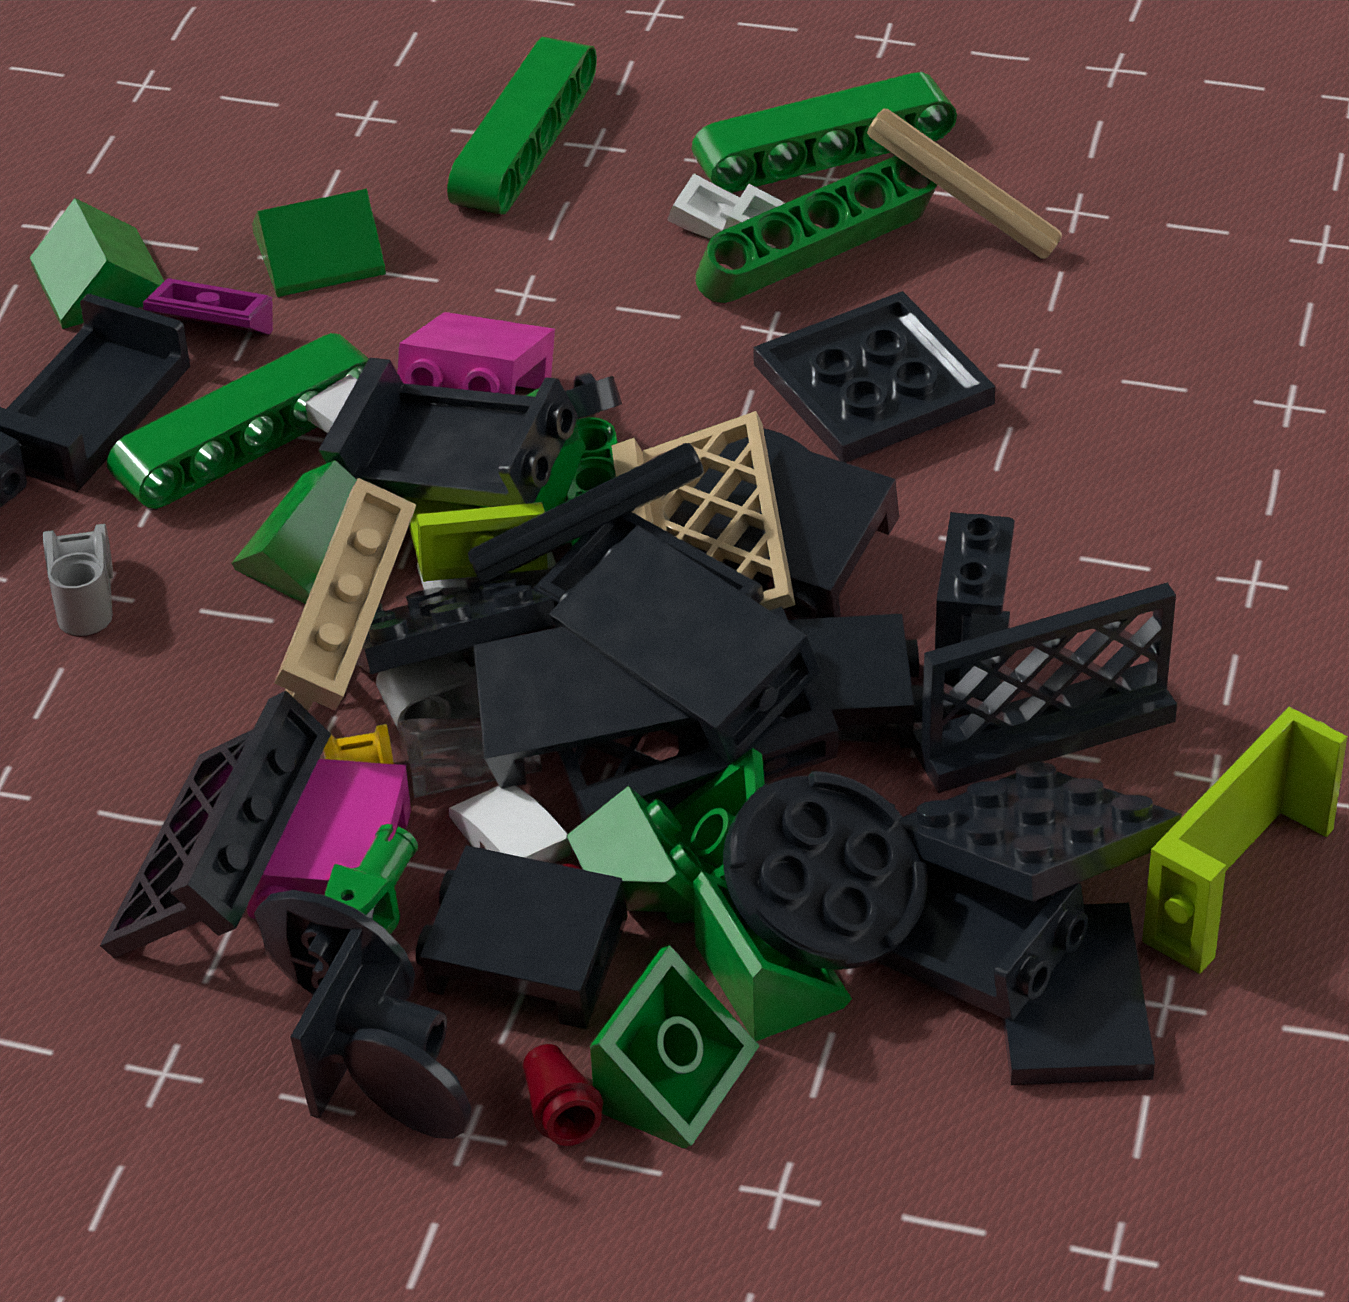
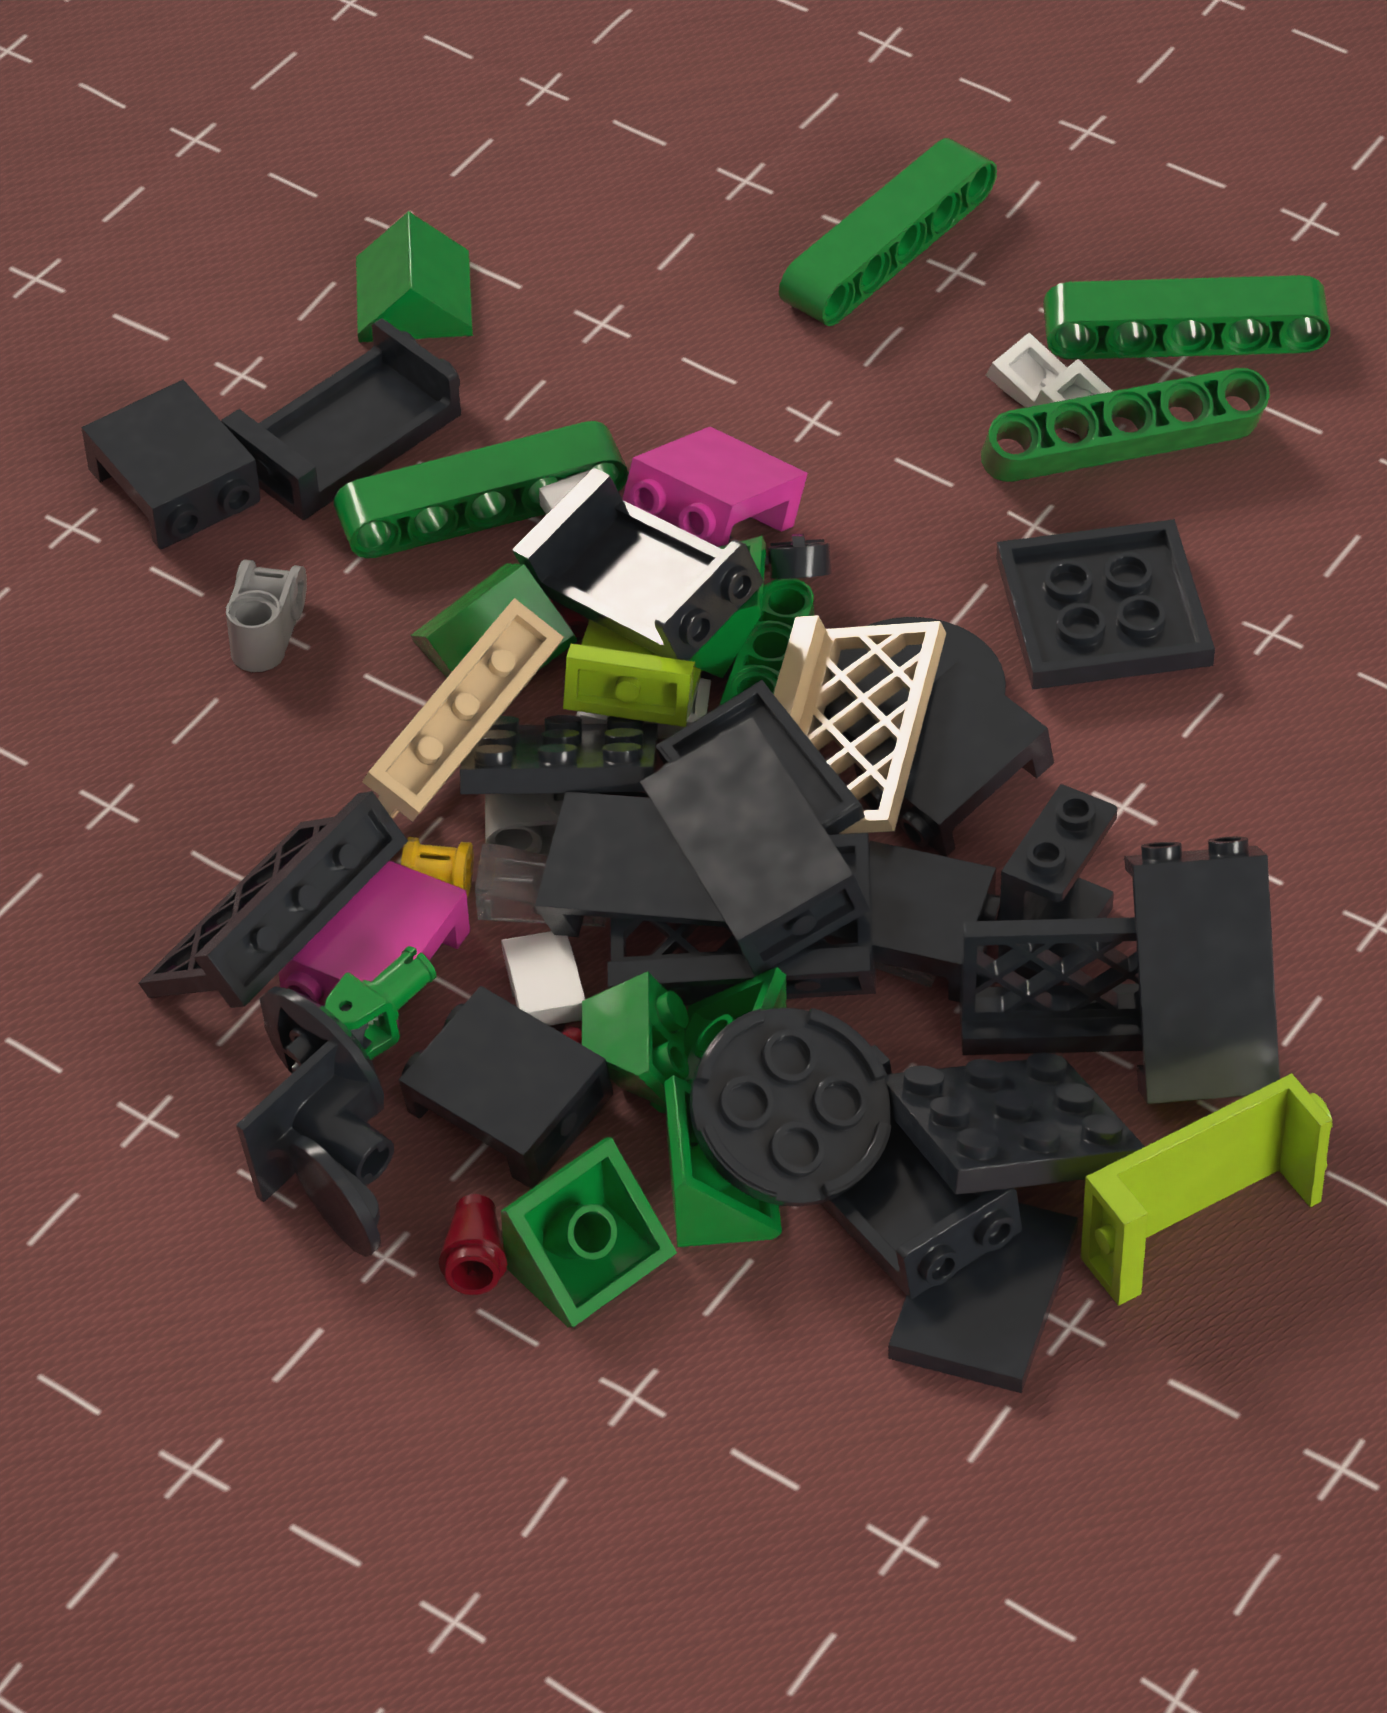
camera: 20 degrees right, 5 degrees up
magenta slope [143,278,273,335] -> none
green slope [252,188,386,297] -> none
black axle [468,443,704,583] -> none
tan axle [867,109,1062,259] -> none
none -> black panel [1124,836,1280,1104]

